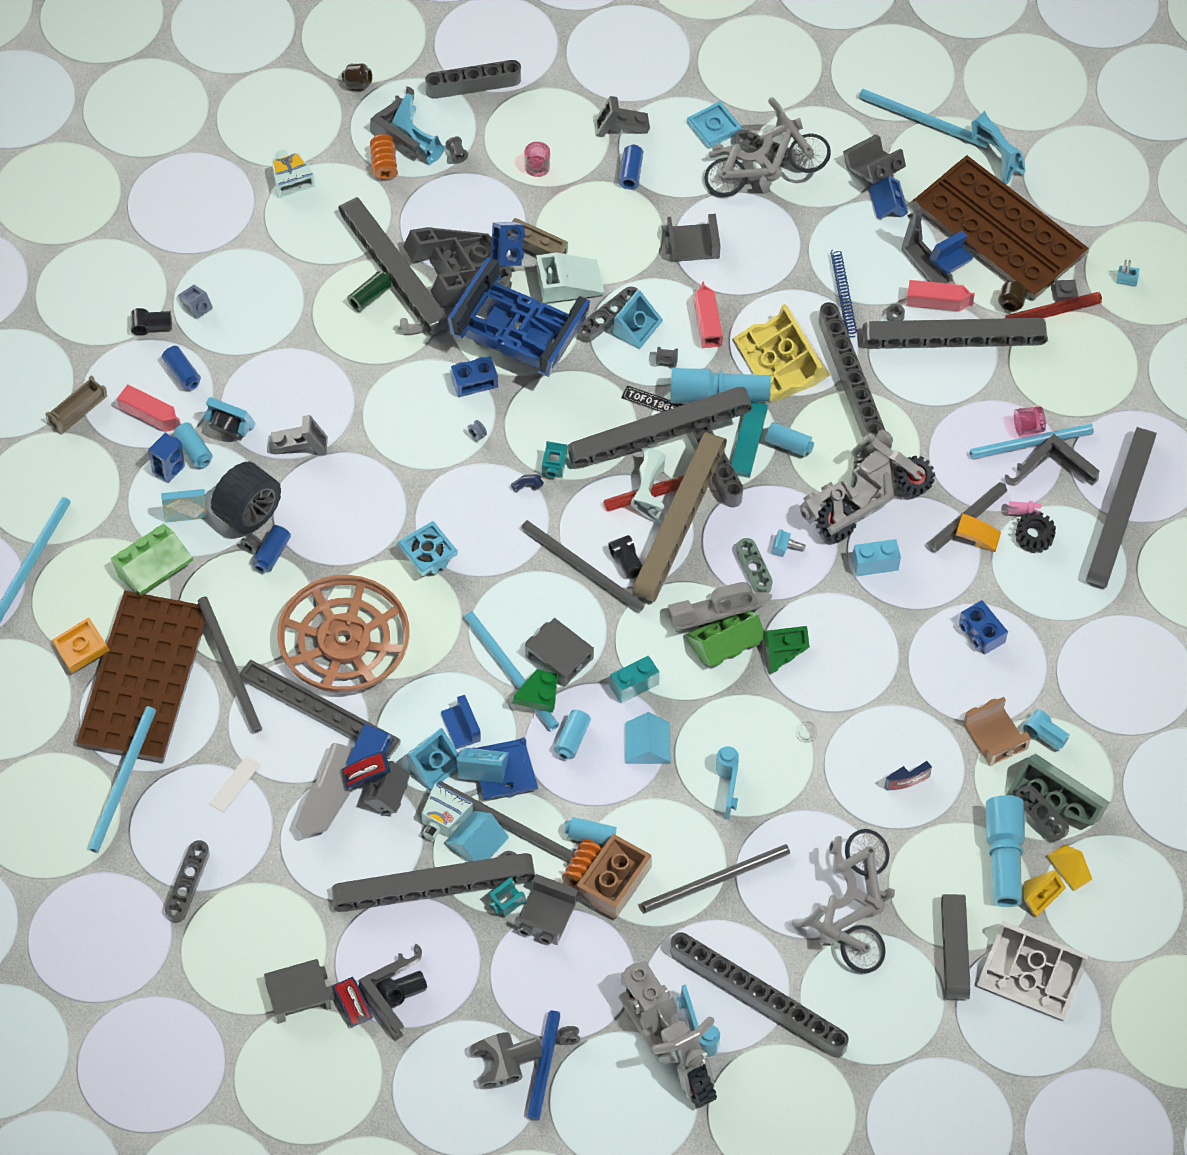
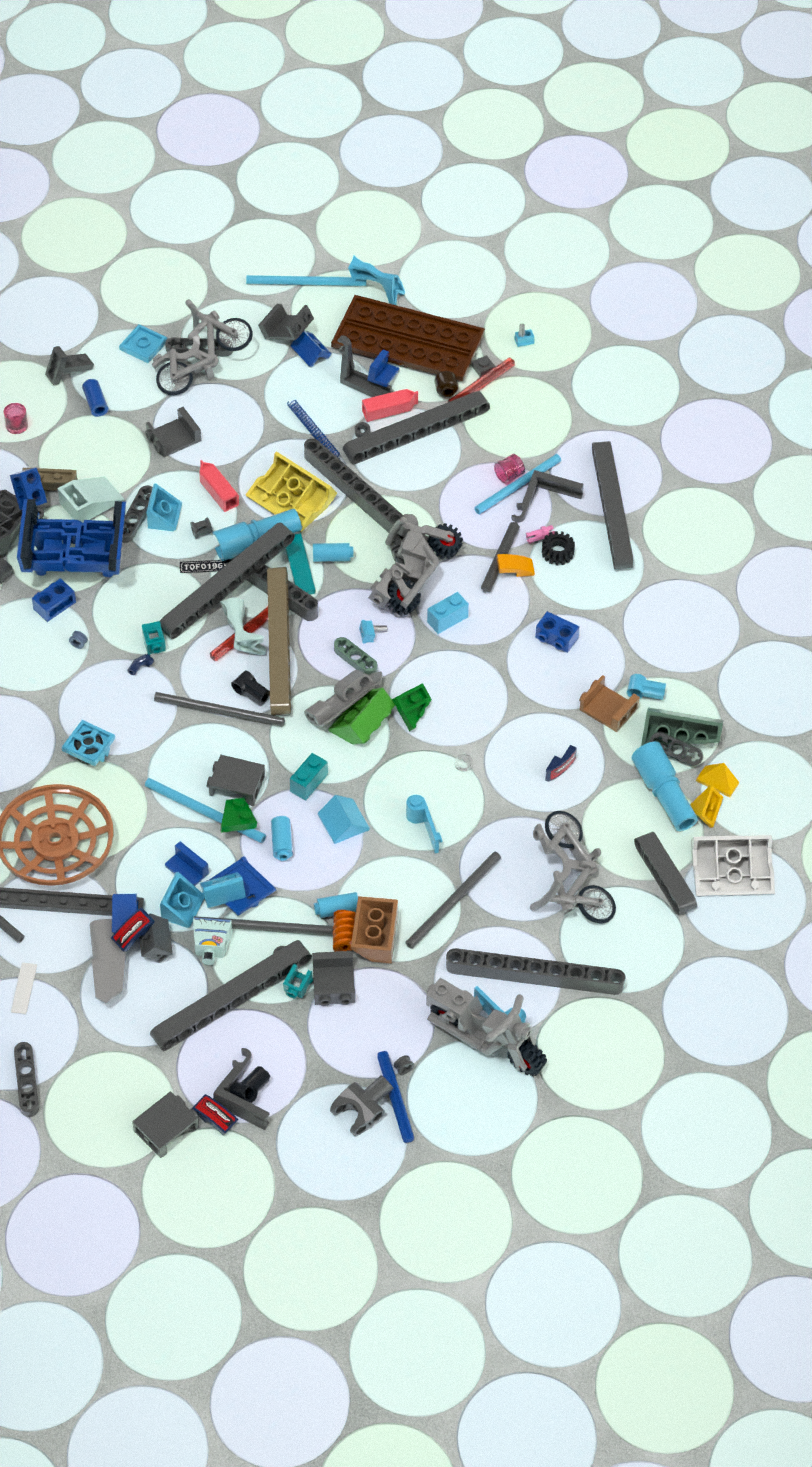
camera: 25 degrees left, 5 degrees down
medium azure slope [445,811,509,862] -> none

